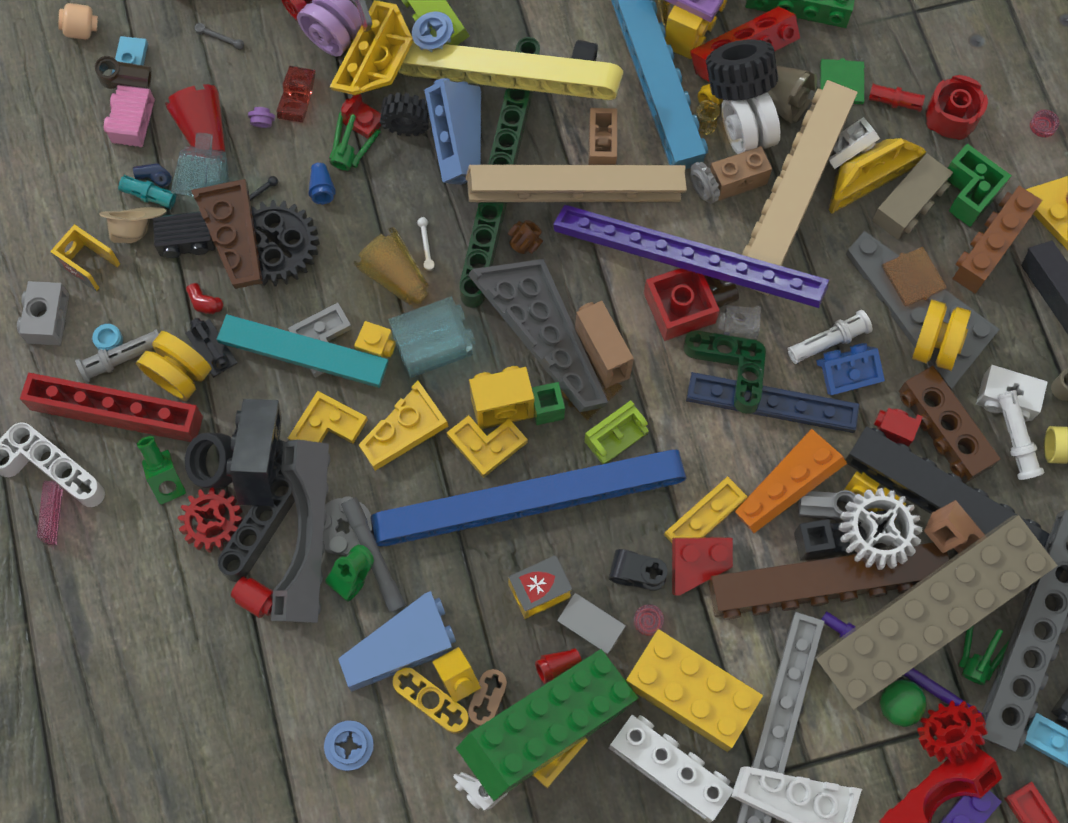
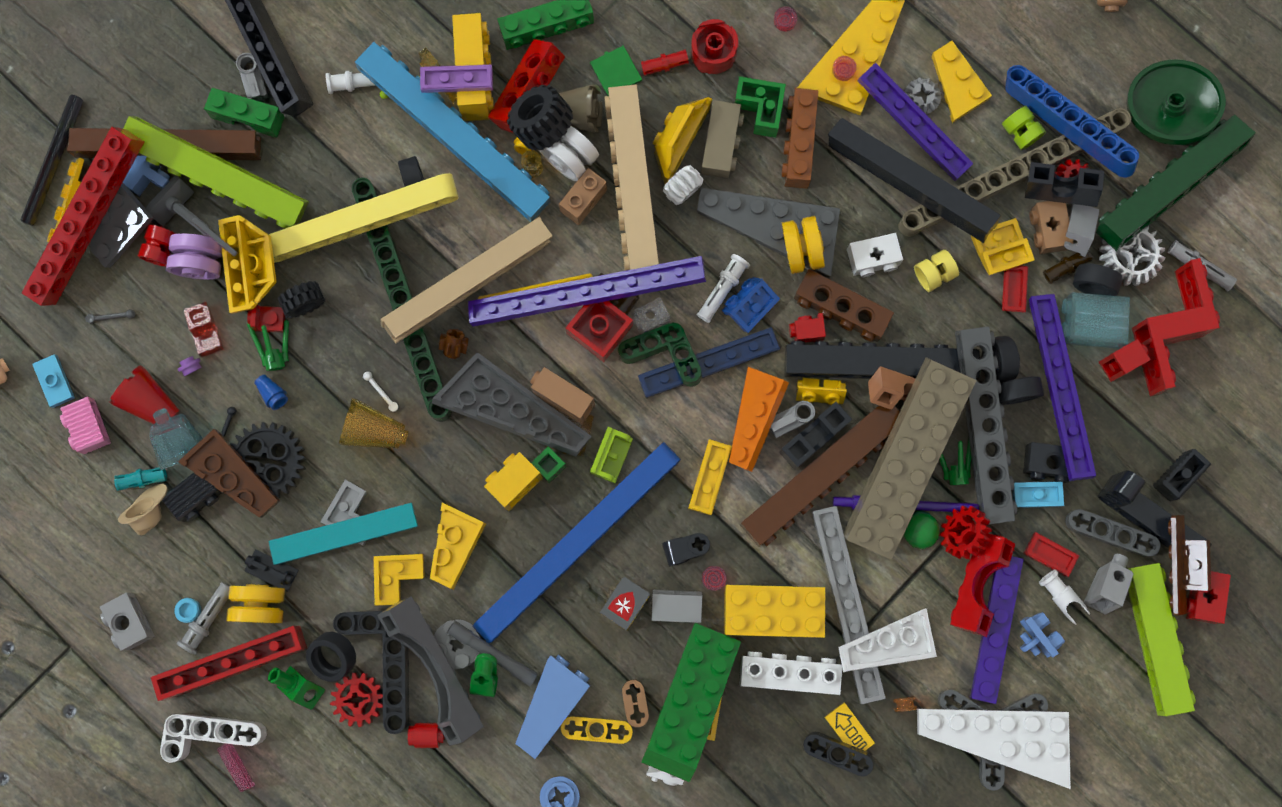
camera: 30 degrees left, 10 degrees up
yellow piece [50,224,120,291] -> none
dark brown piece [95,56,152,89] -> none
dark blue arm [133,163,172,187] -> none
red arm [186,283,223,314] -> none
black wedge [226,399,282,506] -> none
yellow brick [354,321,396,359] -> none
clear light blue brick [388,296,476,378] -> none
medium blue gear [412,12,454,52] -> none
medium blue slope [424,78,481,185] -> none
yellow brick [432,647,481,703] -> none
yellow plate [447,415,528,478] -> none
red cone [535,648,582,684] -> none
medium nougat brick [588,108,617,165] -> none
red wing [672,537,733,596] -> none
light grey gear [690,162,720,204] -> none
white wing [828,117,880,169] -> none
white gear [839,488,922,570] -> none
clear orange piece [882,247,947,307] -> none
white pin [997,390,1044,480] -> none
none -> white gear [663,165,703,205]

